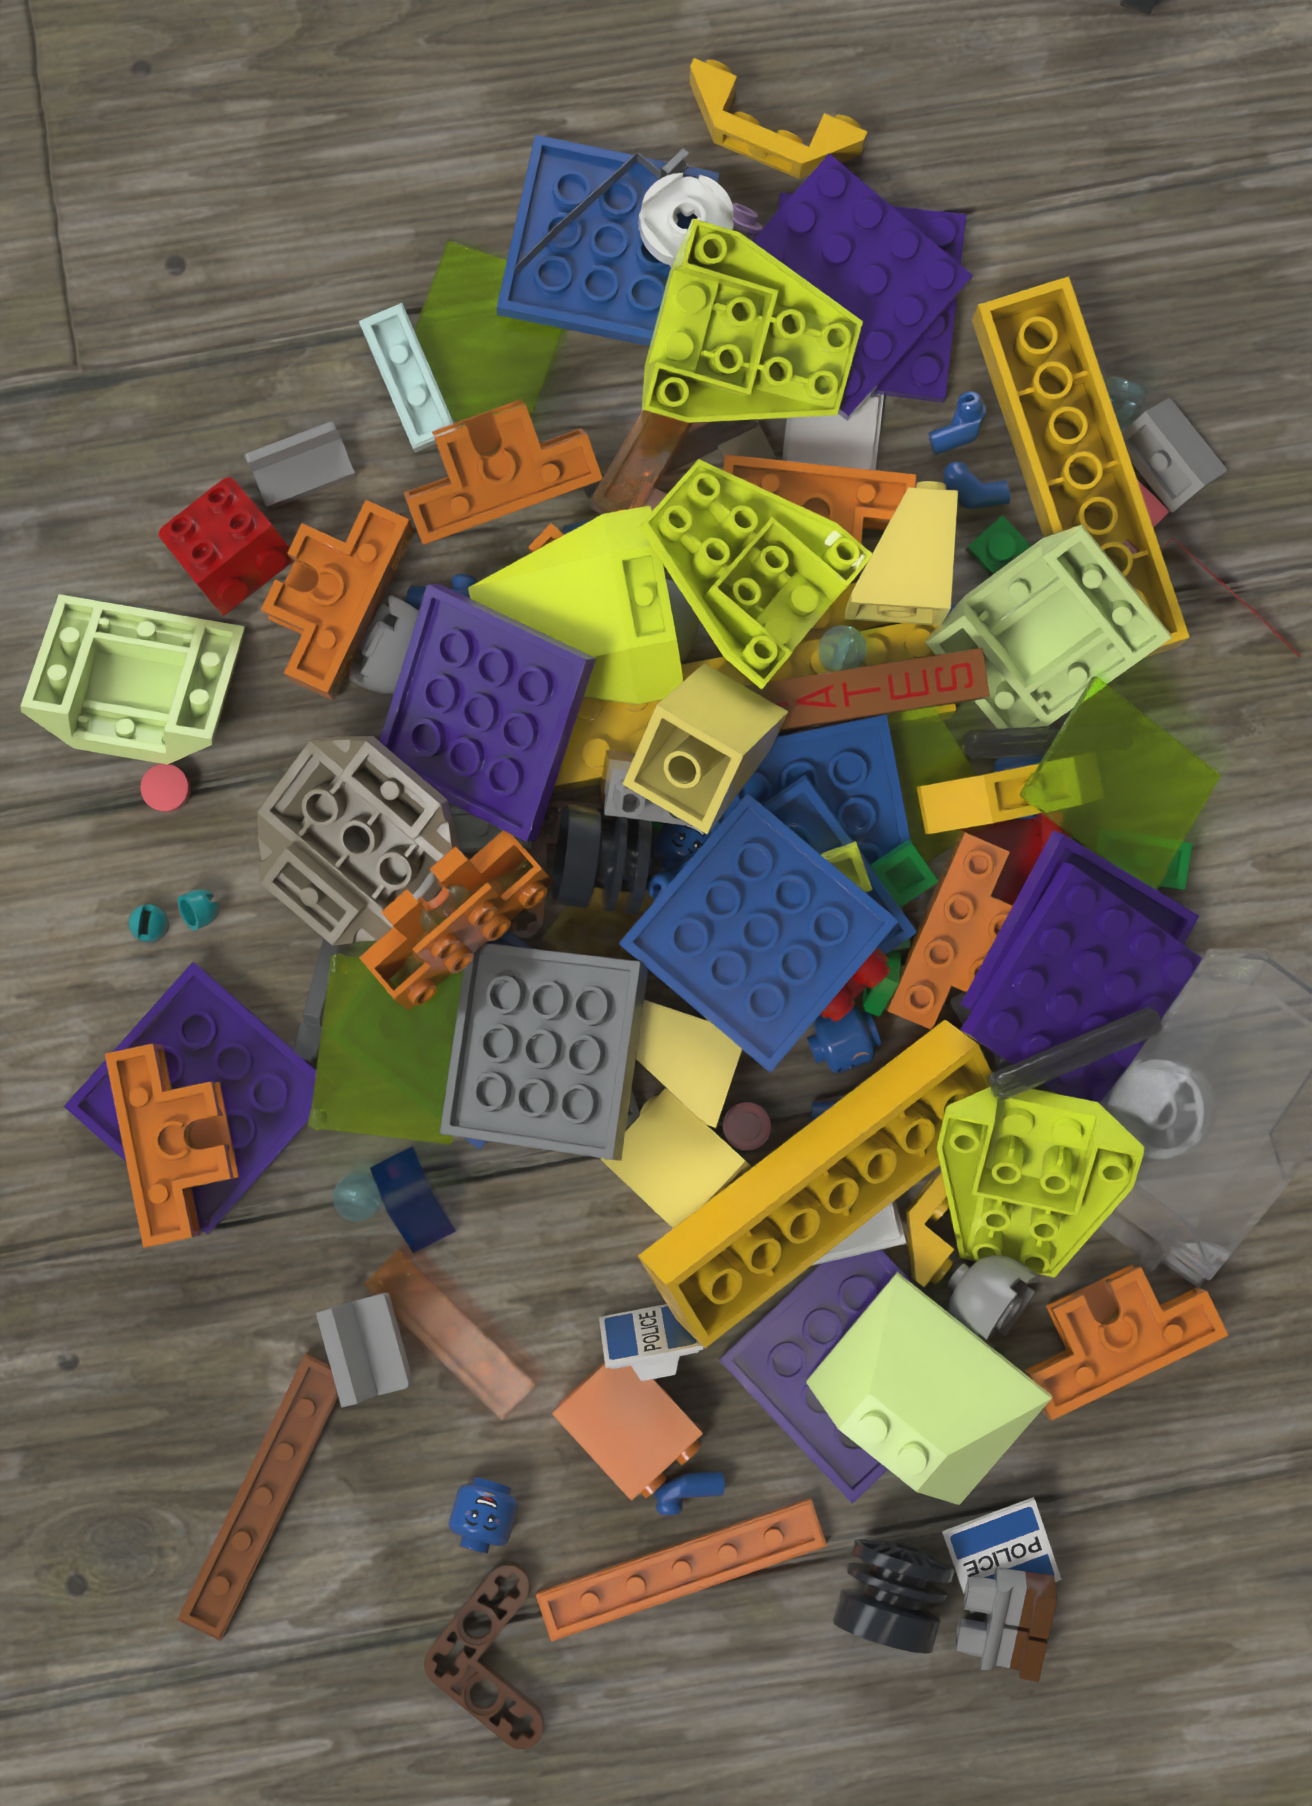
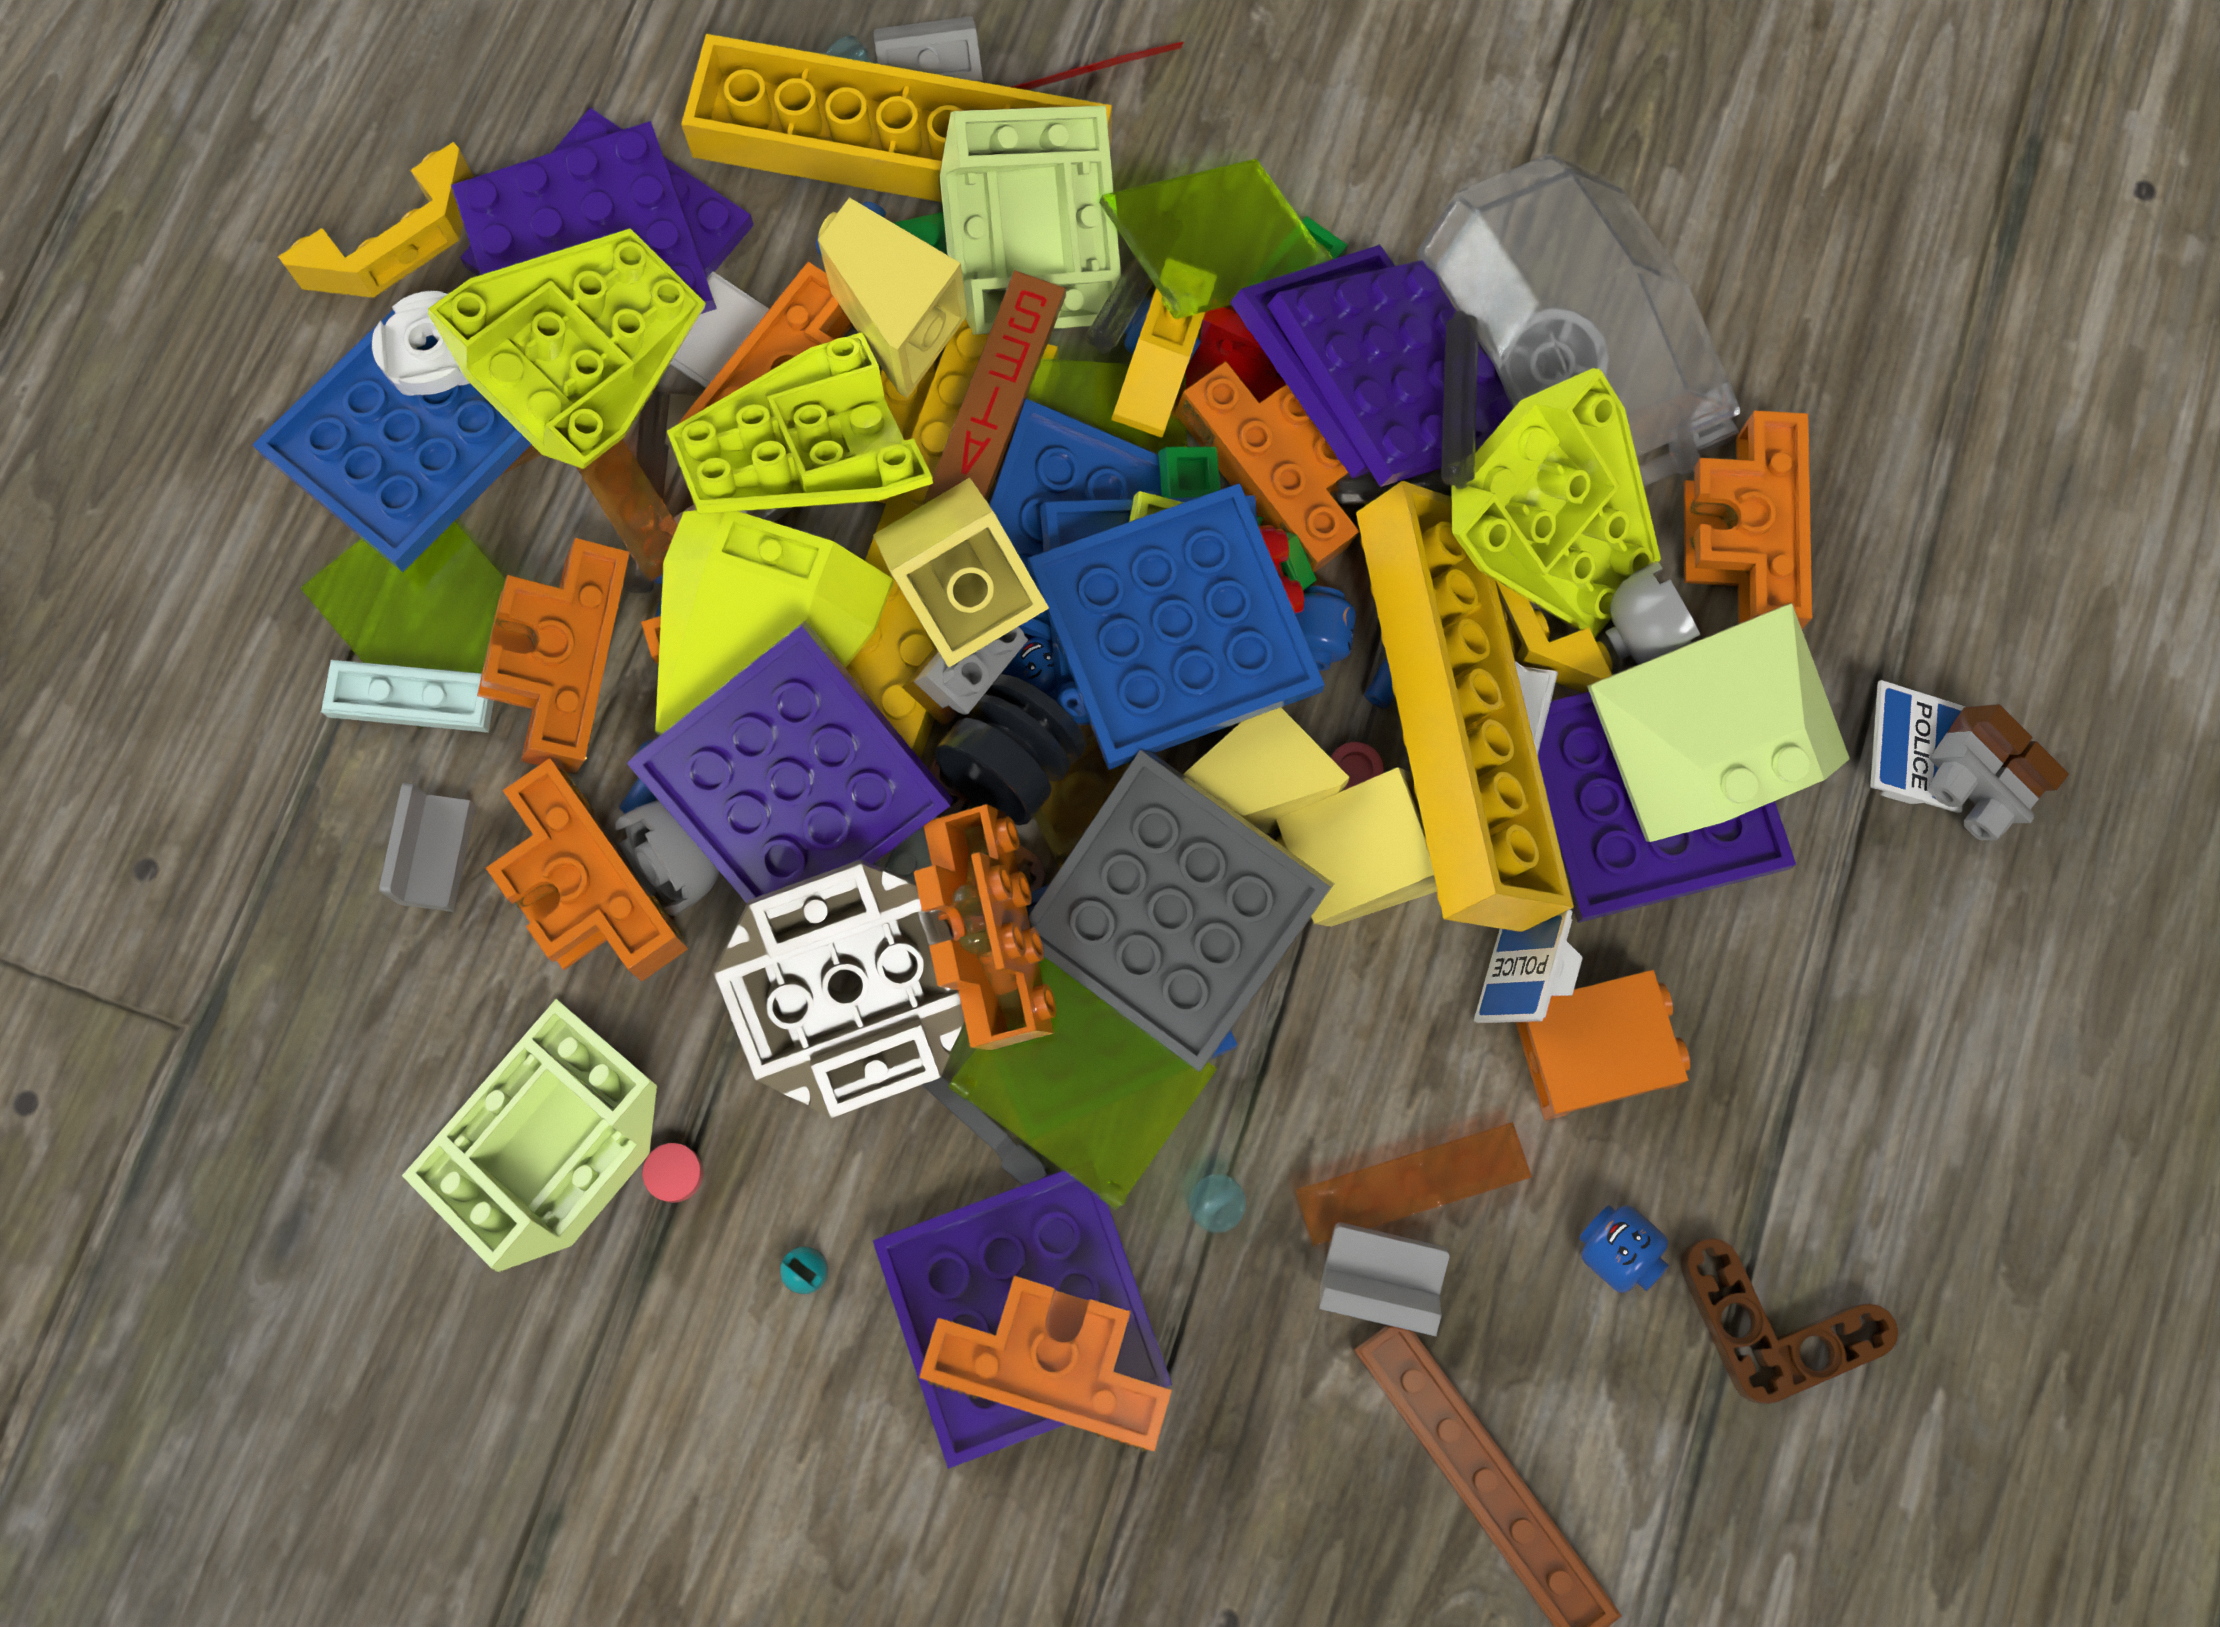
camera: 60 degrees left, 10 degrees down
red bracket [158,477,295,616] -> none
teal hinge [178,889,219,931] -> none
clear blue slope [370,1146,456,1253] -> none
dark grey piece [514,147,689,275] -> none
orange tile [536,1497,827,1642] -> none
blue arm [654,1471,725,1515] -> none
clear light blue tile [818,625,867,672] -> none
black wheel [833,1539,954,1654] -> none
blue arm [928,391,986,455] -> none

